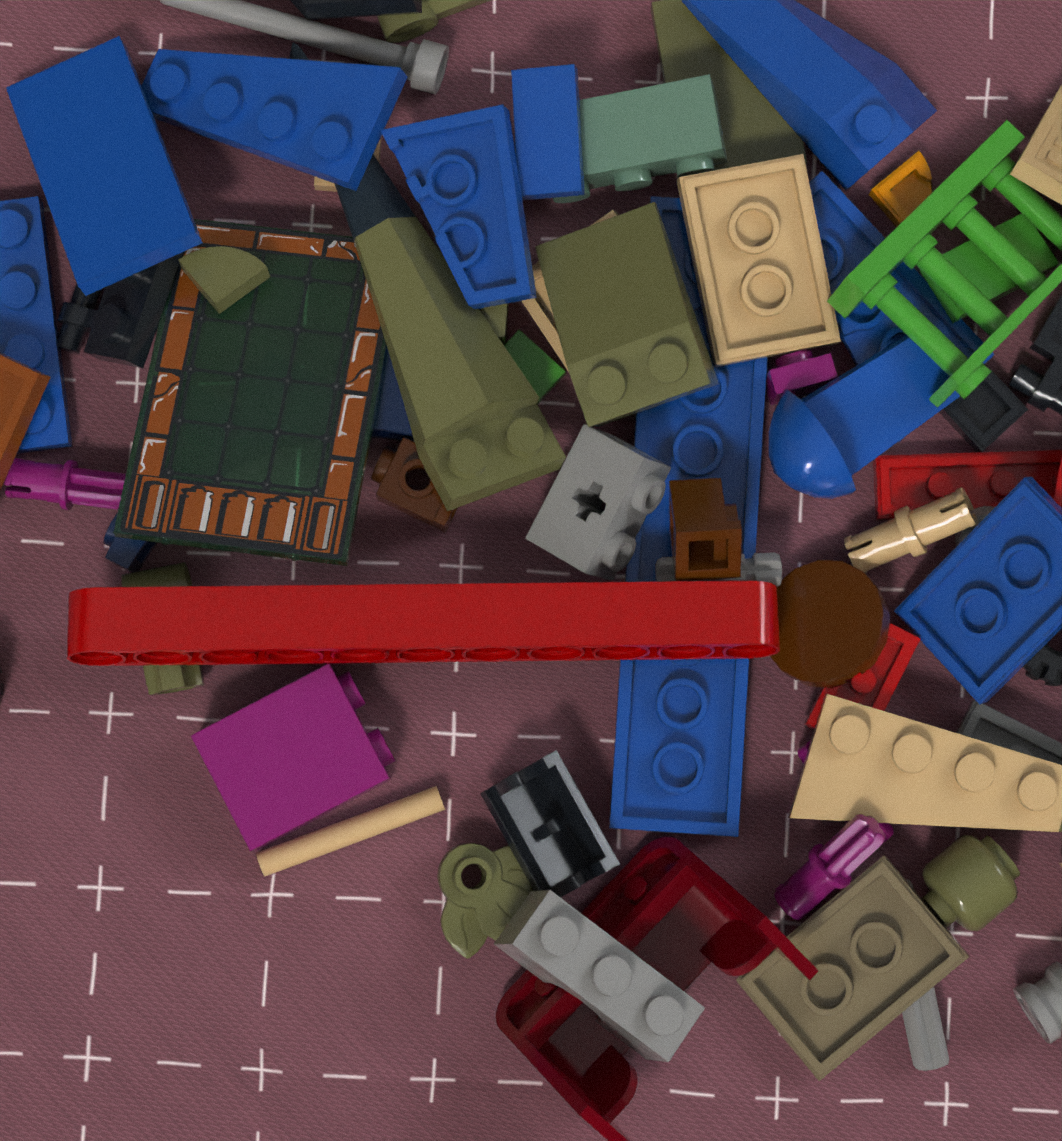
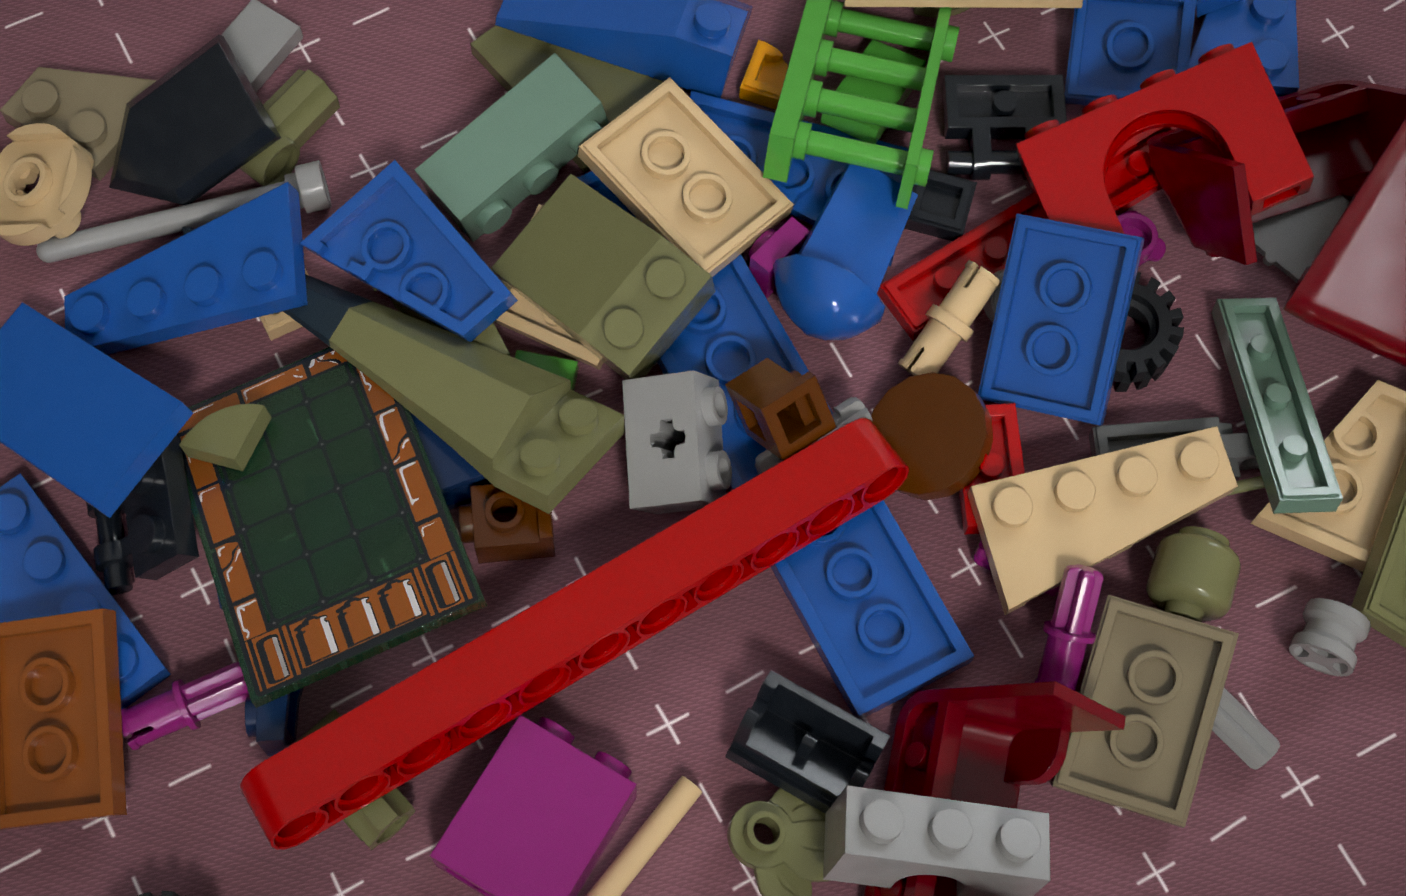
camera: 30 degrees left, 15 degrees down
blue tile [511,64,585,200] -> none

